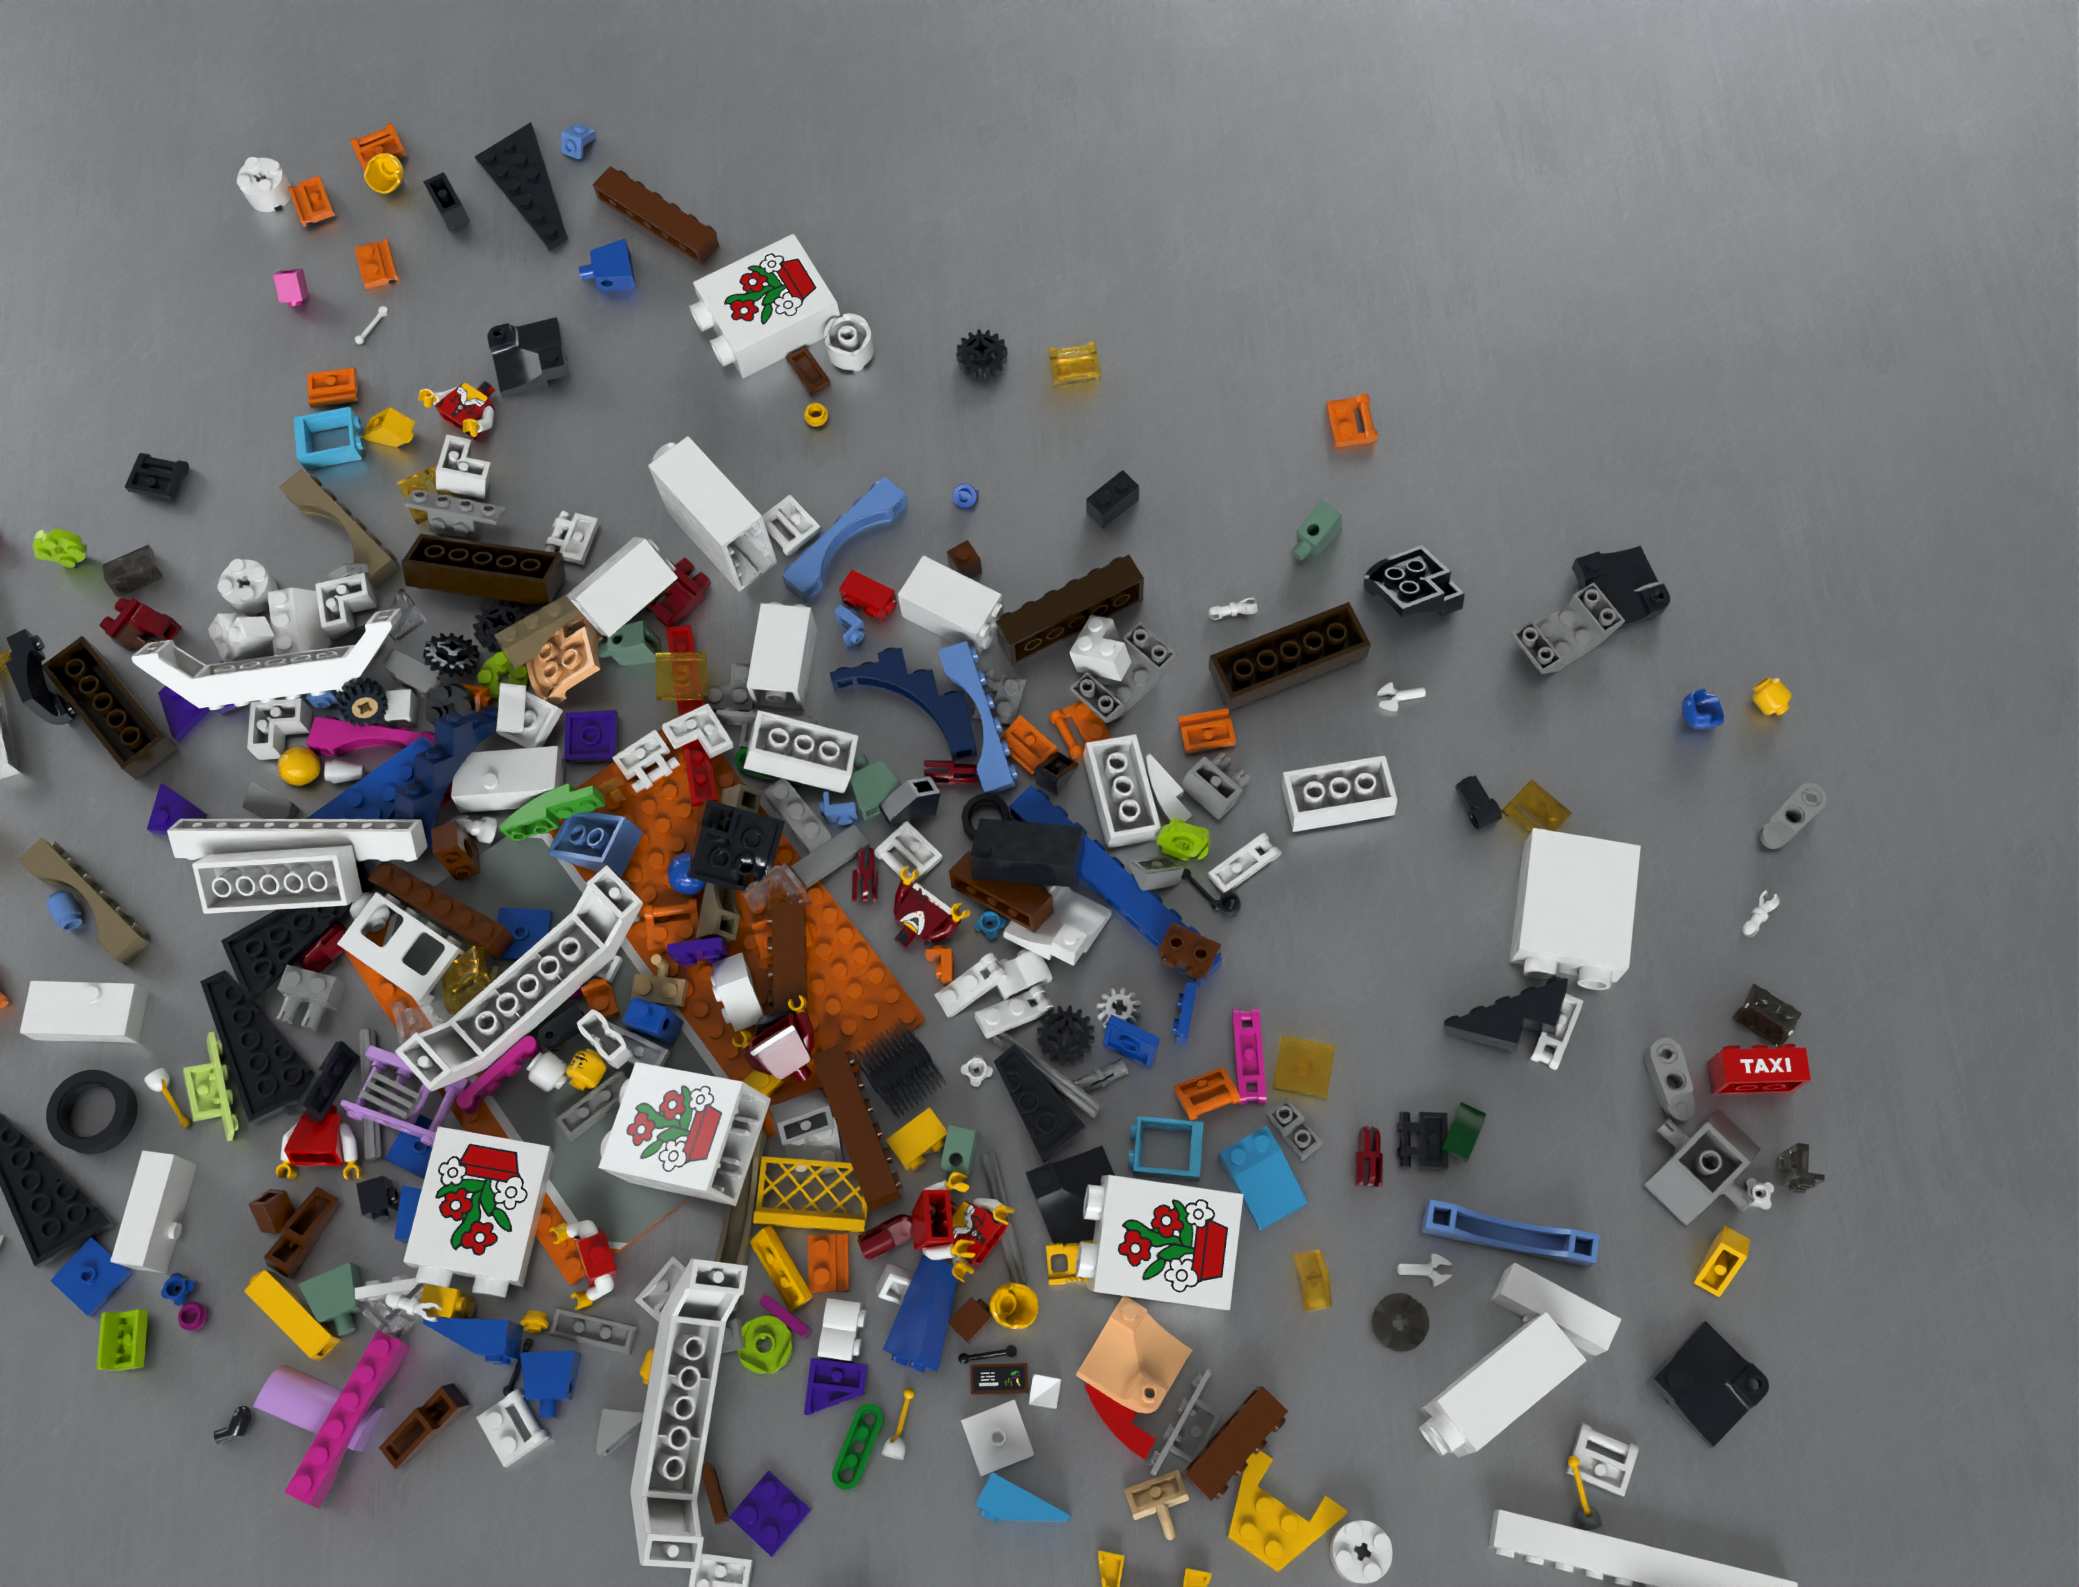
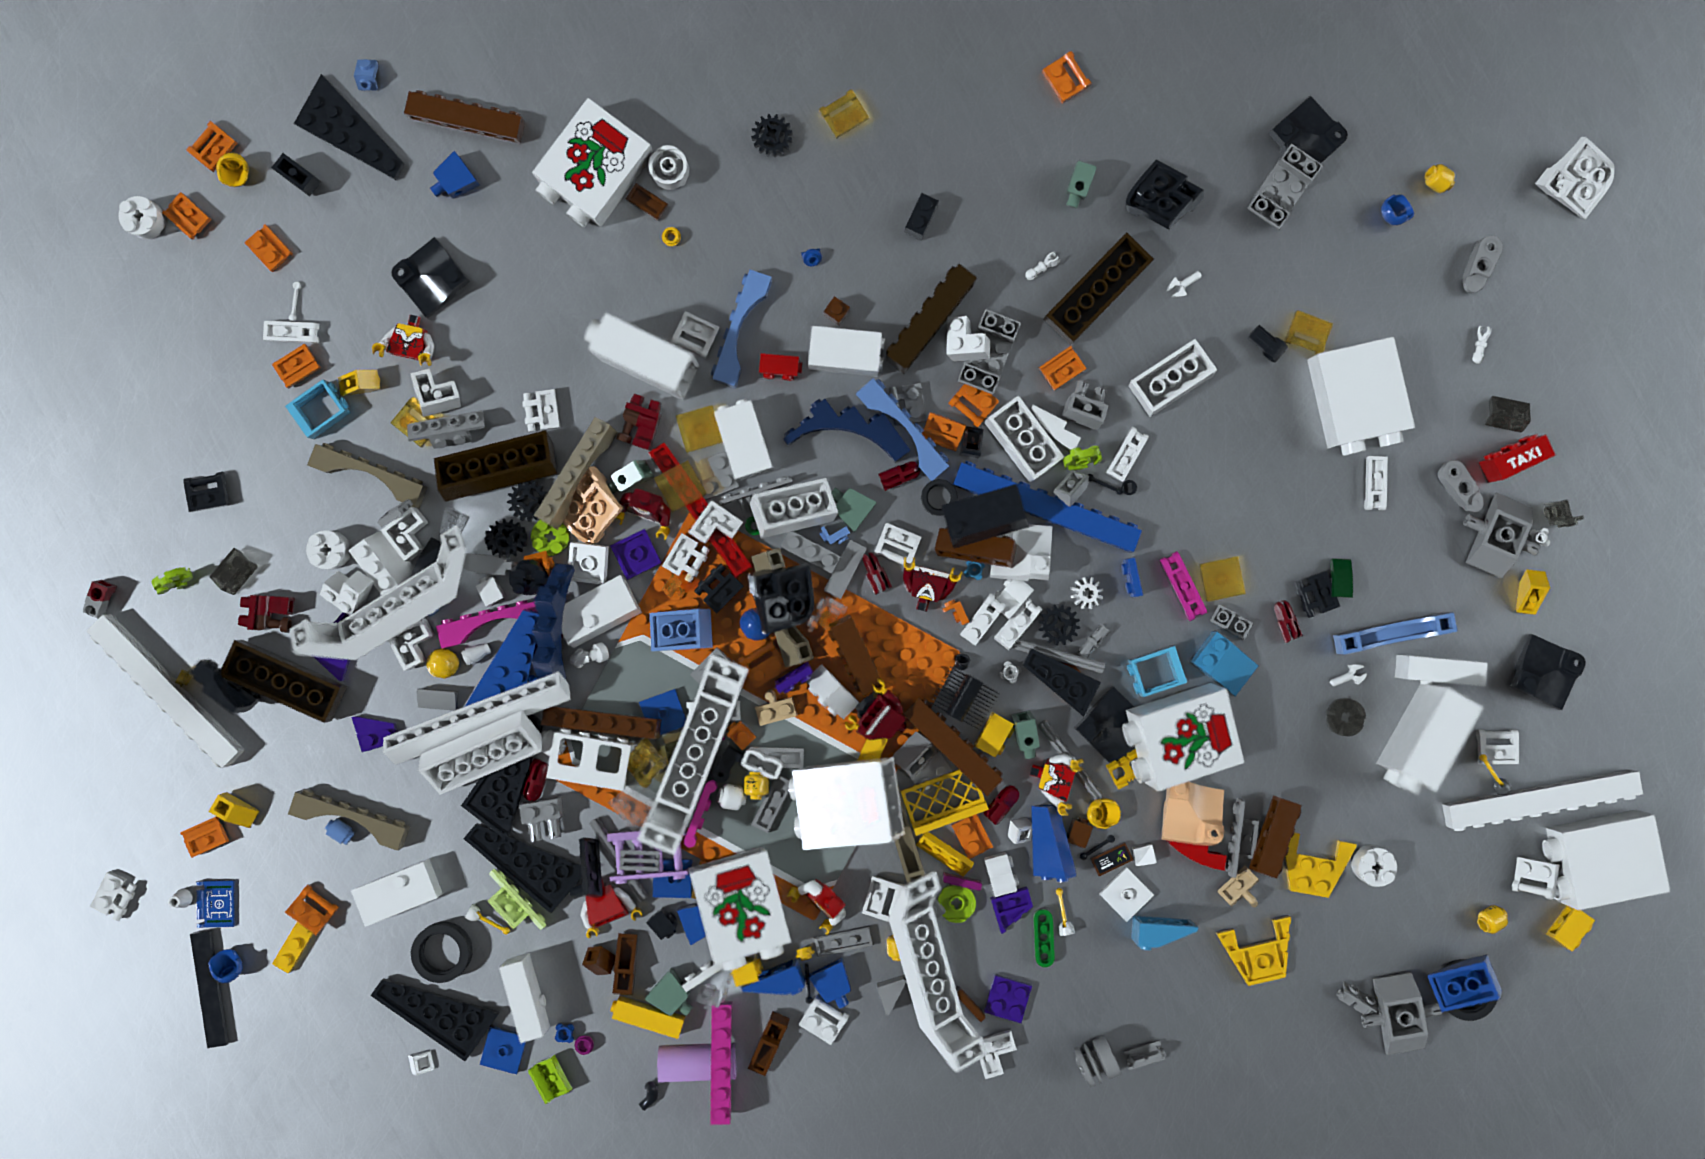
camera: 25 degrees left, 20 degrees up
brick [273,269,309,306] -> none
black wheel [337,677,388,727] -> none
white piece [385,1292,442,1322] -> none
reddish brown brick [431,820,480,880] -> none
white slope [496,683,526,734] -> none
bright green slope [500,784,606,841] -> none
white brick [566,537,678,637] -> none
blue torso [623,997,684,1046] -> none
medium blue bracket [834,604,866,648] -> none
black slope [879,776,941,825] -> none
red torso [911,1172,975,1260] -> none
blue plate [1103,1014,1161,1068] -> none
reddish brown brick [1158,922,1221,980] -> none
orange plate [1173,1067,1241,1121] -> none
clear yellow slope [1293,1250,1332,1311] -> none
black slope [1444,977,1568,1052] -> none
none -> white plate [263,321,320,344]
none -> dark red torso [612,488,671,540]
none -> clear yellow plate [676,405,723,453]
none -> black plate [694,564,744,614]
none -> black hinge [954,654,970,671]
none -> white slope [1535,137,1614,219]

